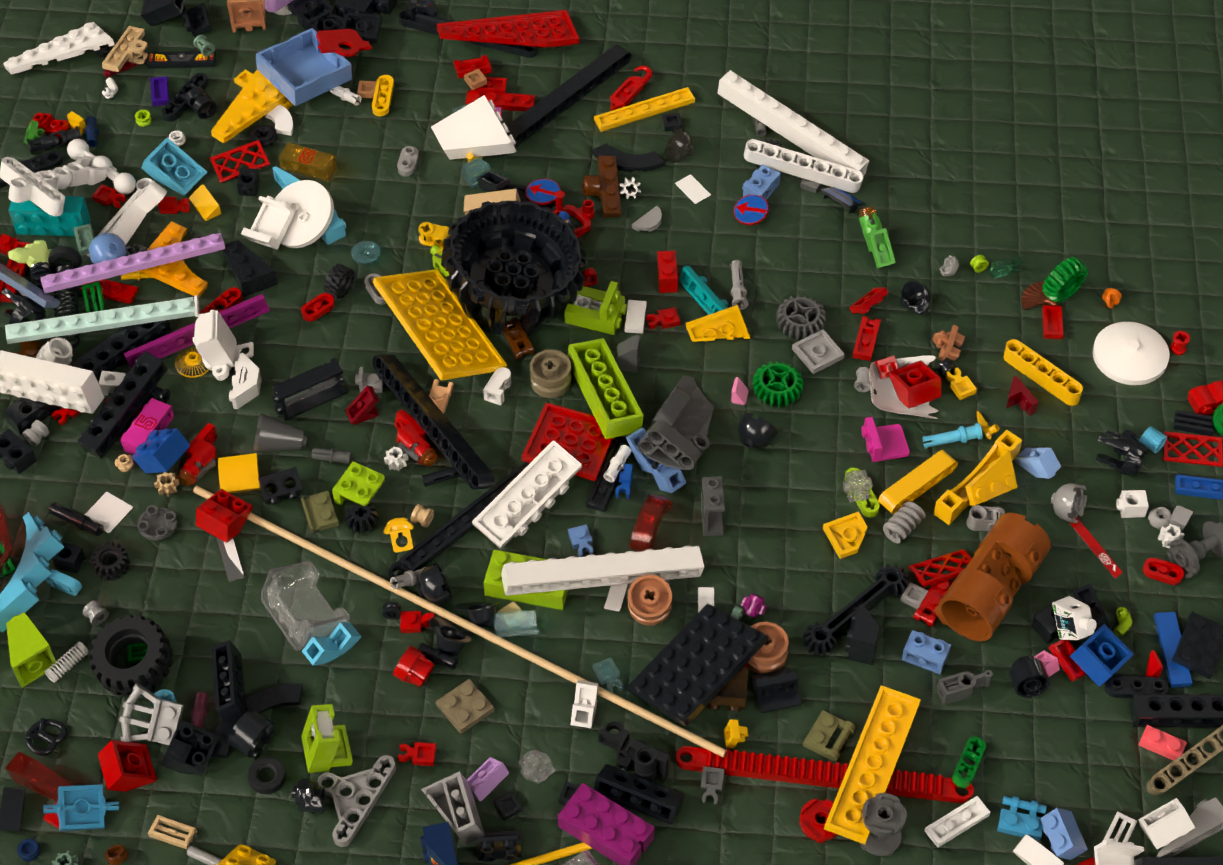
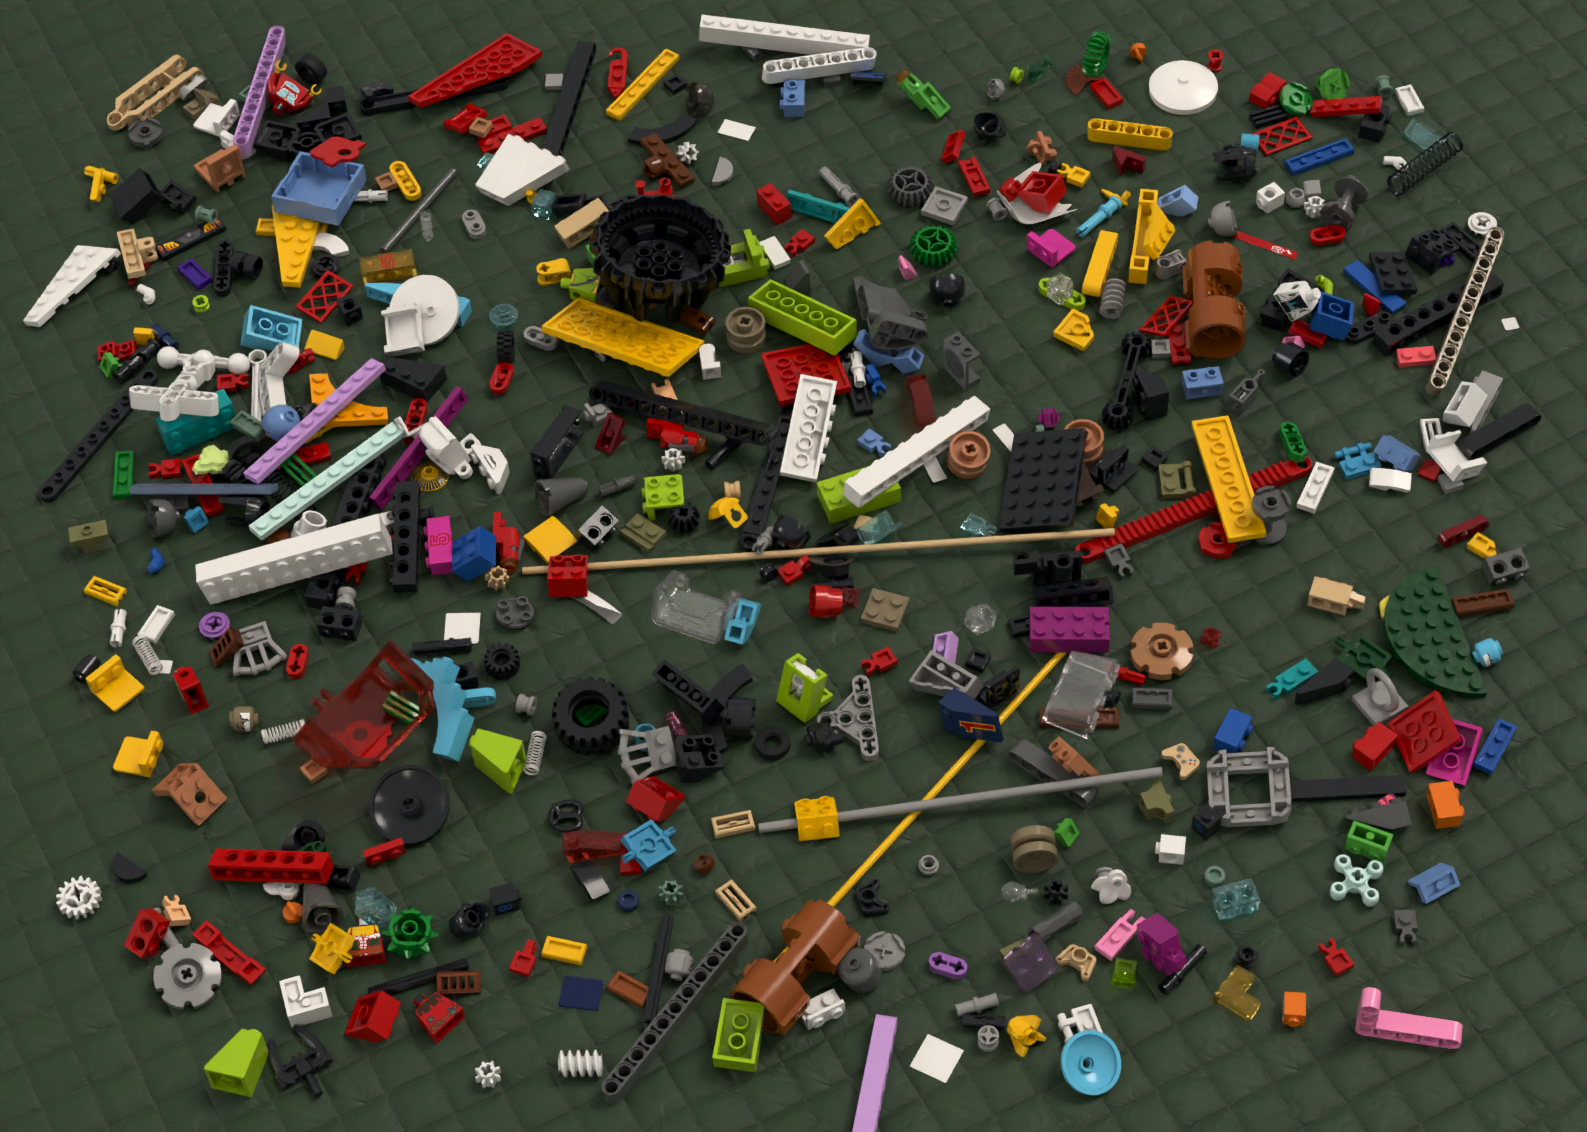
camera: 30 degrees left, 0 degrees up
tan plate [115,454,134,472] -> none
white plate [168,131,186,146] -> none
blue piece [526,179,561,205] -> none
white brick [571,680,599,728] -> none
blue piece [734,195,769,225] -> none
none -> dark grey piece [380,168,457,254]
none -> clear axle [420,211,434,241]
none -> light grey tile [545,74,563,90]
none -> clear red plate [841,587,860,607]
none -> black tile [1141,446,1168,471]

